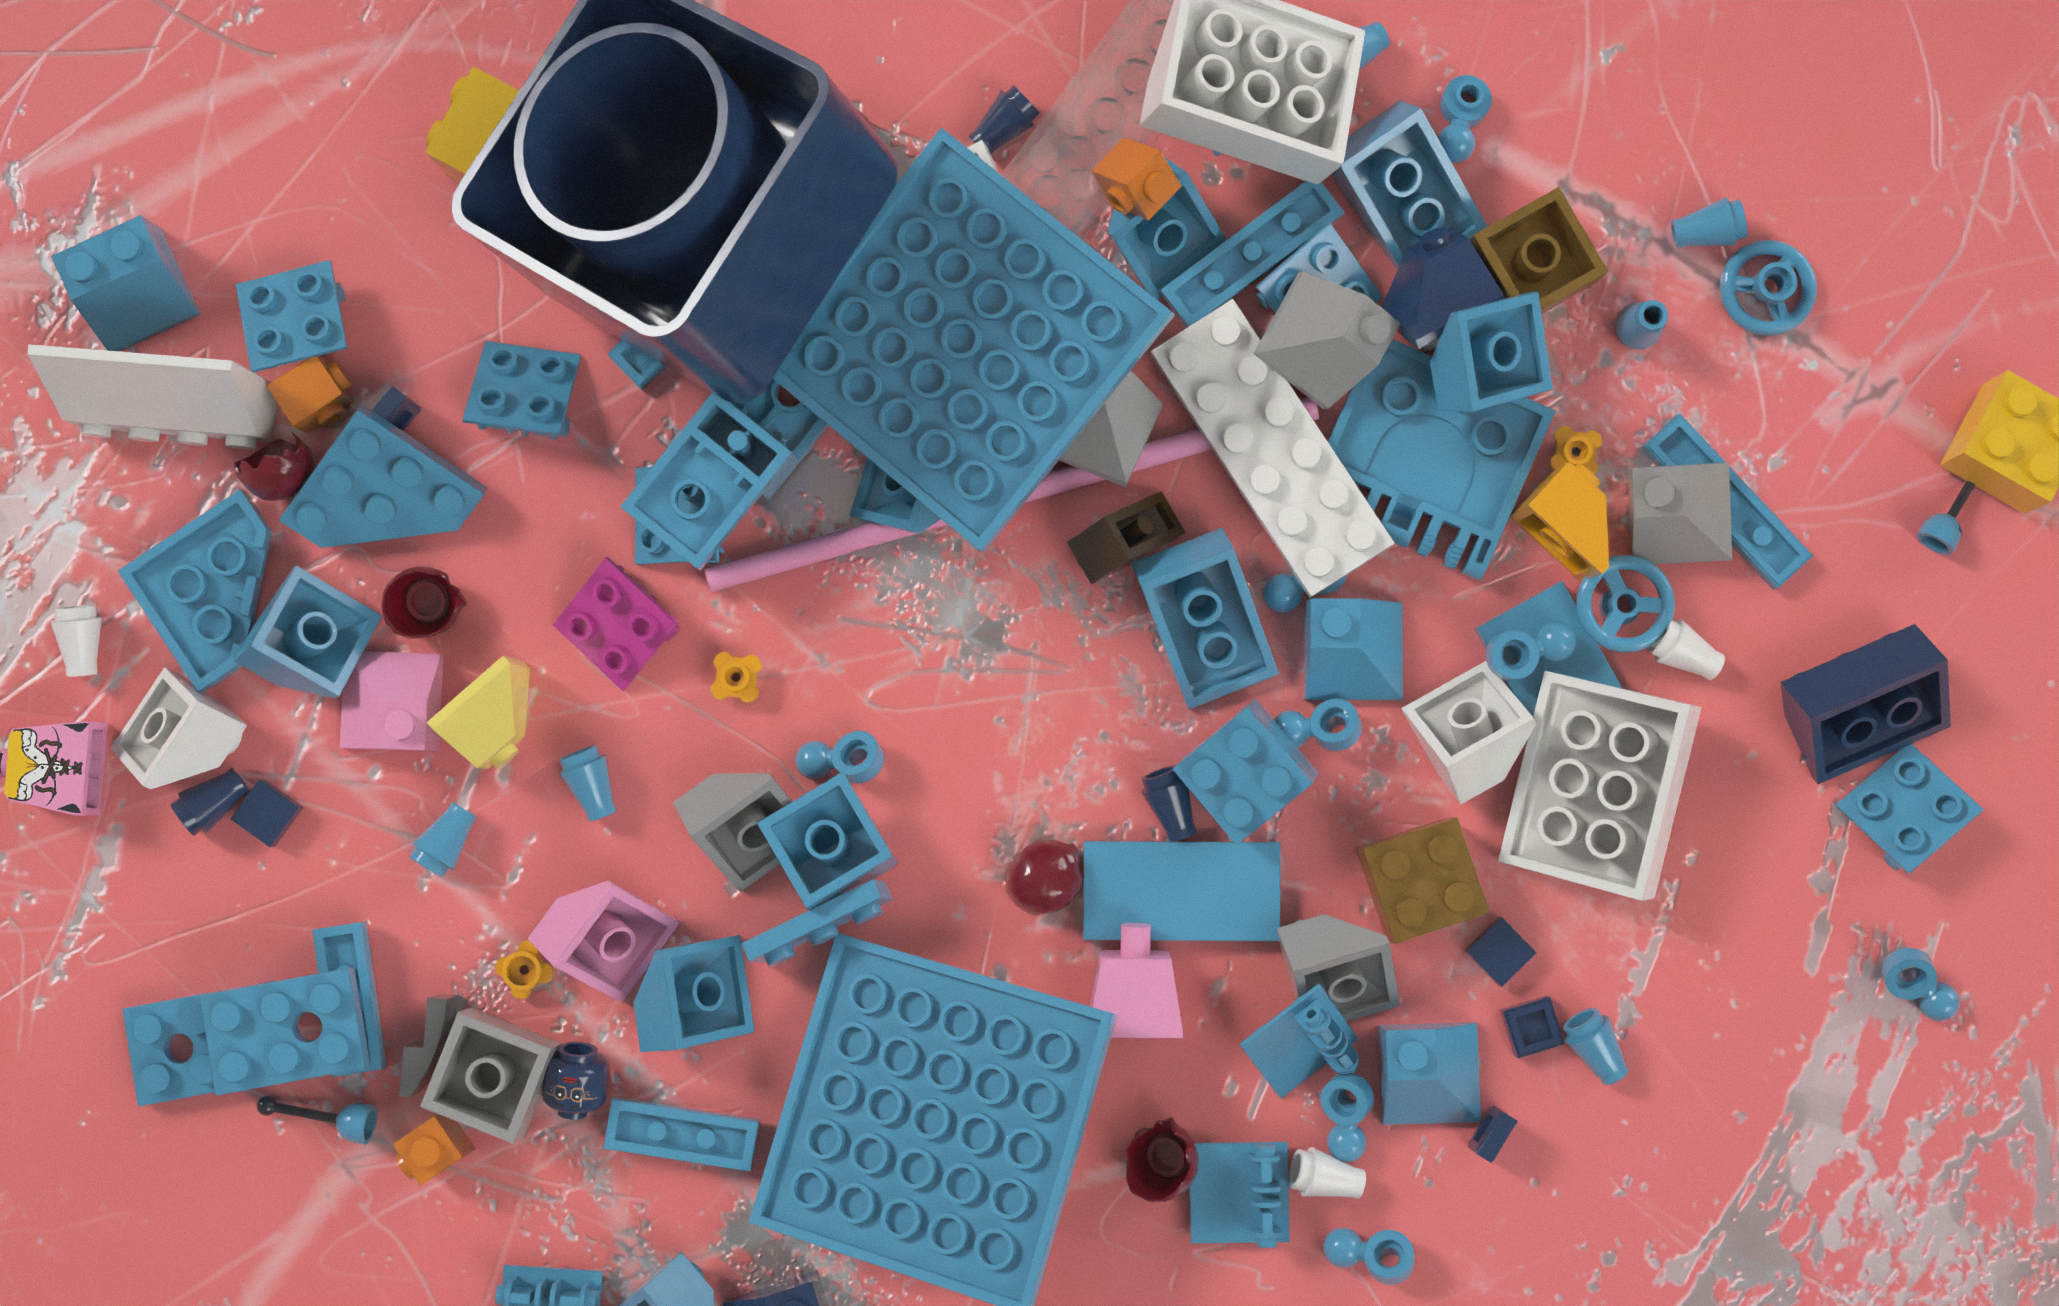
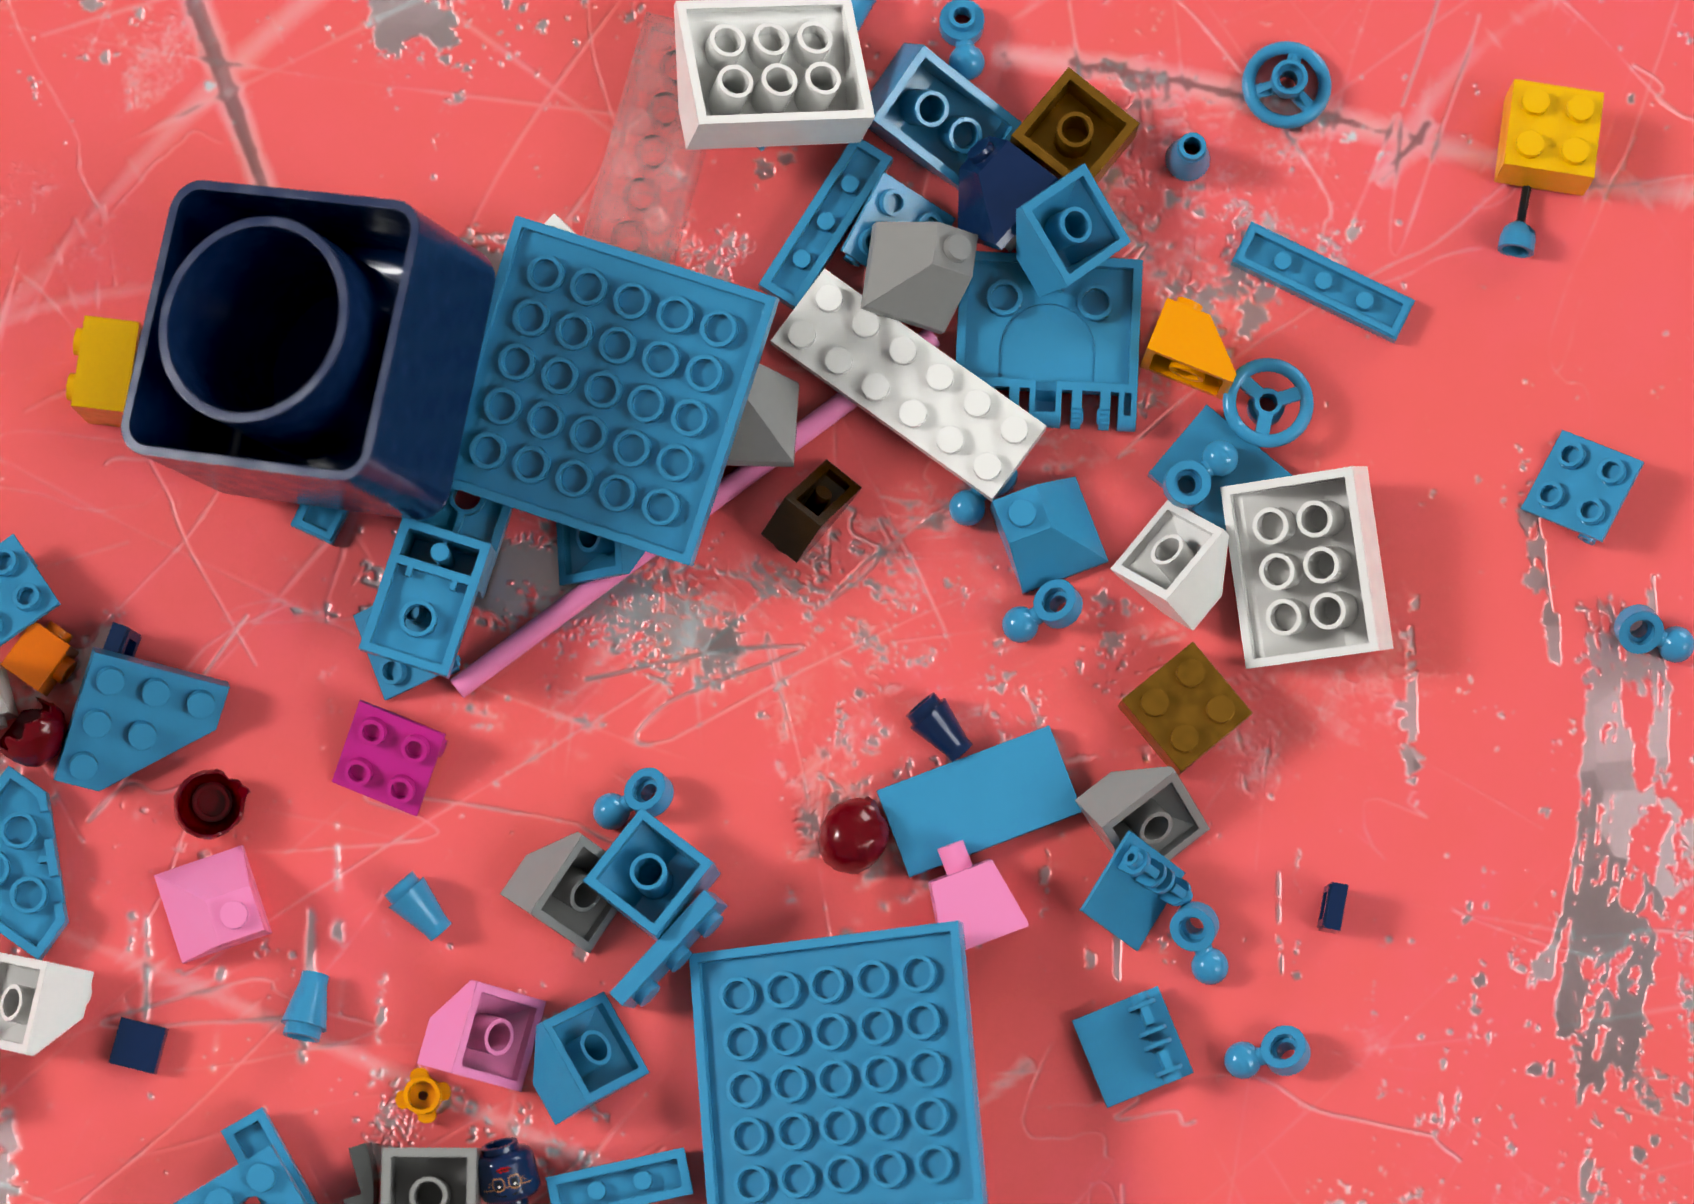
camera: 25 degrees left, 5 degrees down
dark blue cone [170,768,250,836] -> none
dark azure slope [234,565,382,699] -> none
light yellow slope [427,656,530,769] -> none
dark azure hinge [462,341,581,440] -> none
light orange plate [710,652,762,703] -> none
dark blue cone [968,85,1040,154] -> none
orange brick [1091,137,1181,221] -> none
dark azure slope [1107,157,1227,300] -> none
dark red hair [1126,1117,1199,1202] -> none
dark azure slope [1131,528,1279,710] -> none
dark azure brick [1173,698,1319,845] -> none
white cone [1288,1147,1366,1199] -> none
dark azure slope [1378,1022,1481,1125] -> none
dark blue tile [1464,917,1536,987] -> none
dark blue tile [1500,995,1565,1058] -> none
light orange plate [1550,426,1602,475] -> none
dark azure cone [1563,1008,1629,1085] -> none
light grey slope [1628,462,1732,564] -> none
white cone [1647,619,1725,680] -> none
dark azure cone [1671,197,1748,249] -> none
dark blue slope [1780,624,1951,784] -> none

